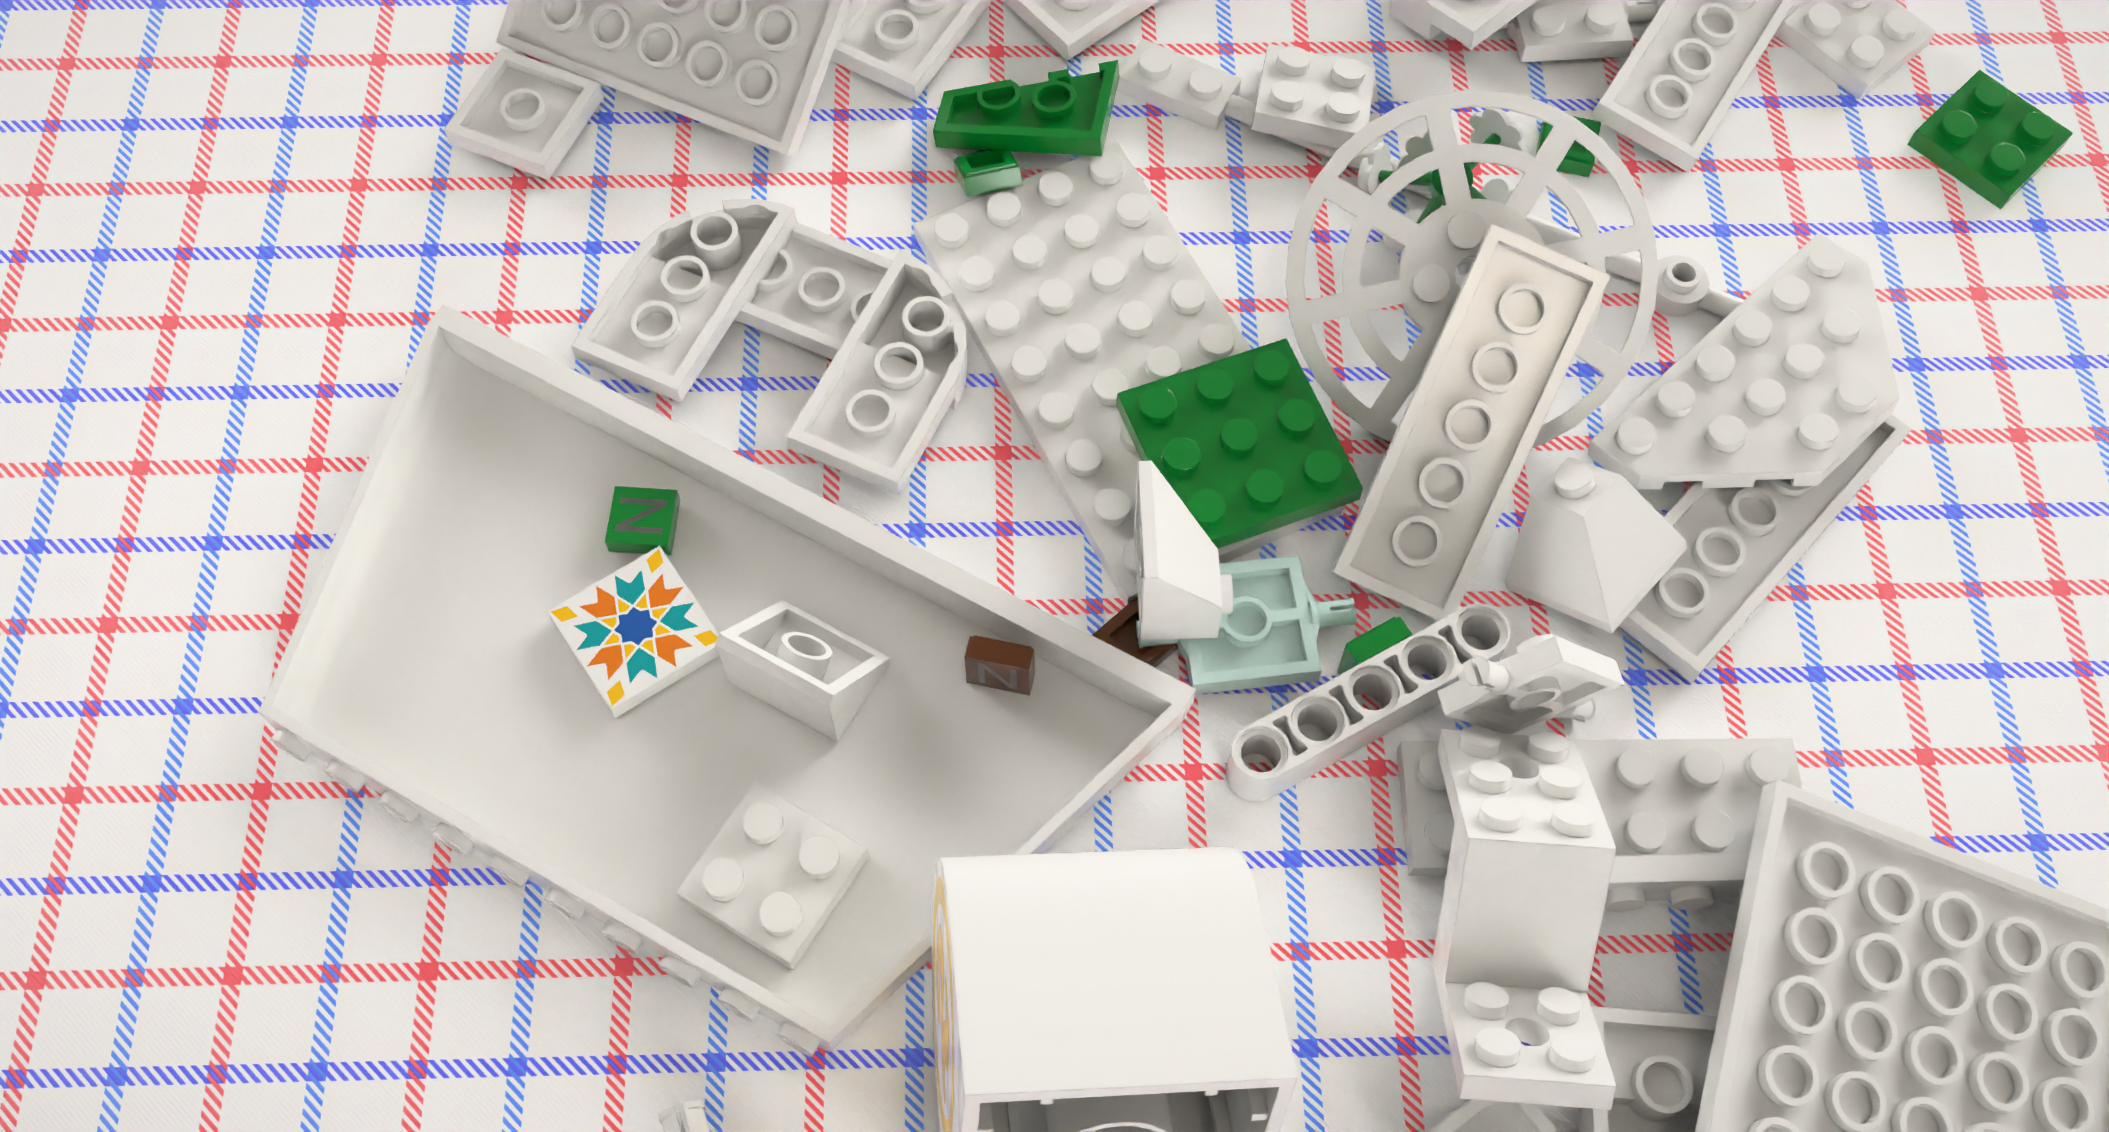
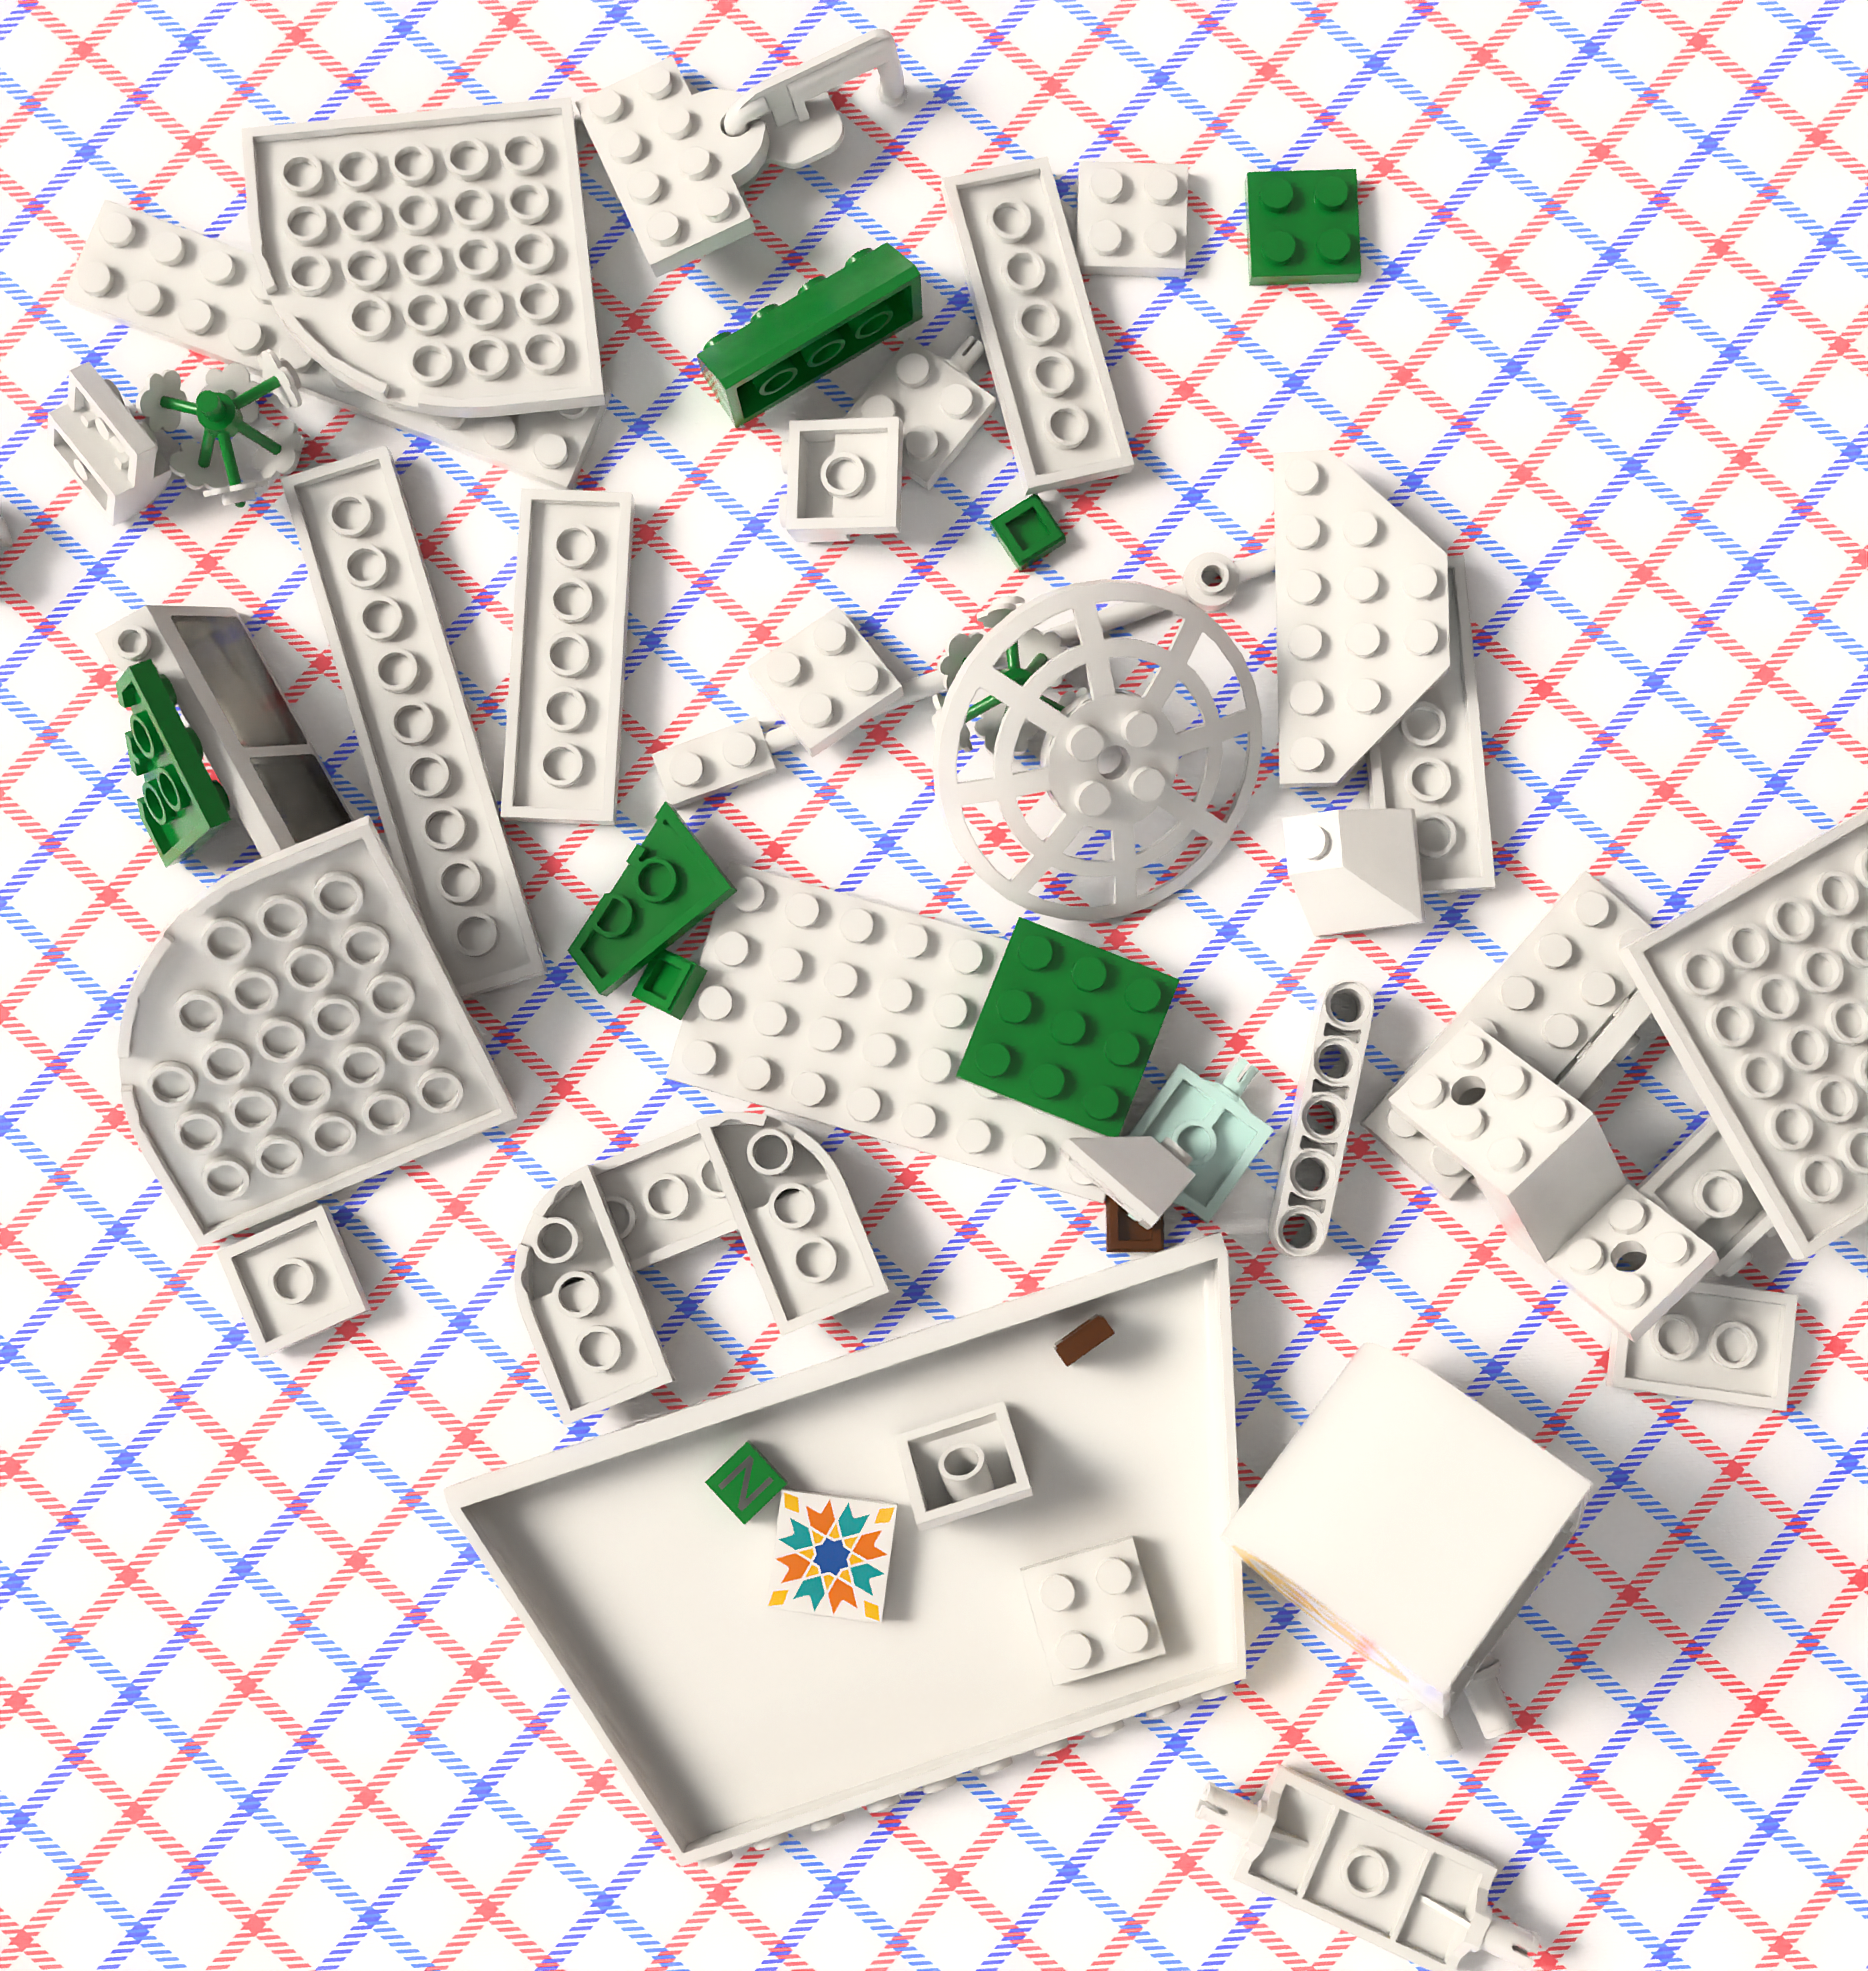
camera: 40 degrees left, 20 degrees up
white plate [1331,224,1611,621] -> none
green tile [1337,616,1413,675] -> none
white plate [1437,634,1624,734] -> none

